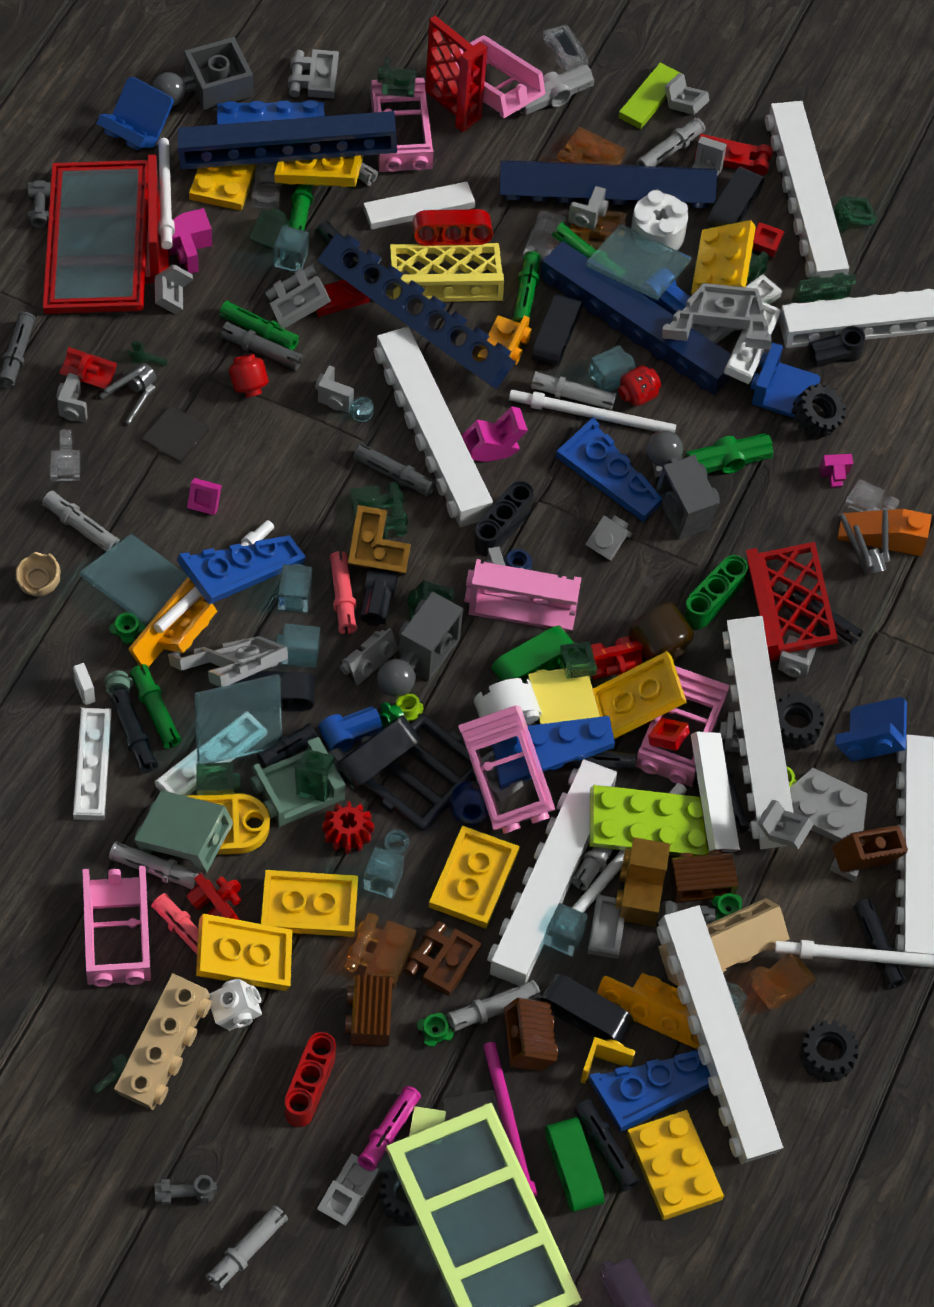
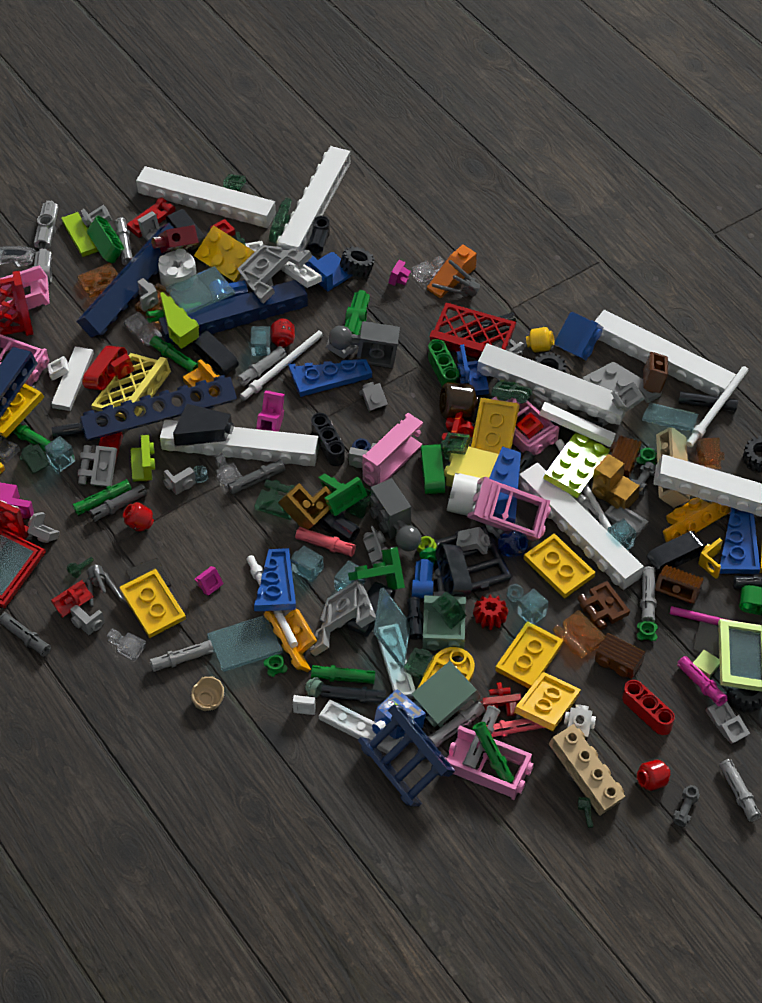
camera: 55 degrees left, 5 degrees down
none -> light grey piece [34,201,59,250]
none -> white tile [48,356,69,380]
none -> green beam [87,216,125,263]
none -> red plate [110,354,135,380]
none -> yellow plate [119,569,186,638]
none -> lime bracket [131,435,155,482]
none -> dark red torso [151,225,199,253]
none -> lime slope [160,292,199,349]
none -> black slope [173,404,234,446]
none -> clear plate [215,453,242,489]
none -> green bracket [318,474,367,516]
none -> green bracket [348,547,405,590]
none -> dark blue fence [358,704,456,807]
none -> blue torso [372,689,426,739]
none -> light grey bracket [456,527,490,554]
none -> blue bracket [457,344,489,395]
none -> light grey pin [462,705,500,769]
none -> green pin [472,722,514,783]
none -> clear green plate [492,380,532,404]
none -> yellow head [526,327,554,353]
none -> red head [637,760,671,790]
none -> clear light blue piece [642,403,698,432]

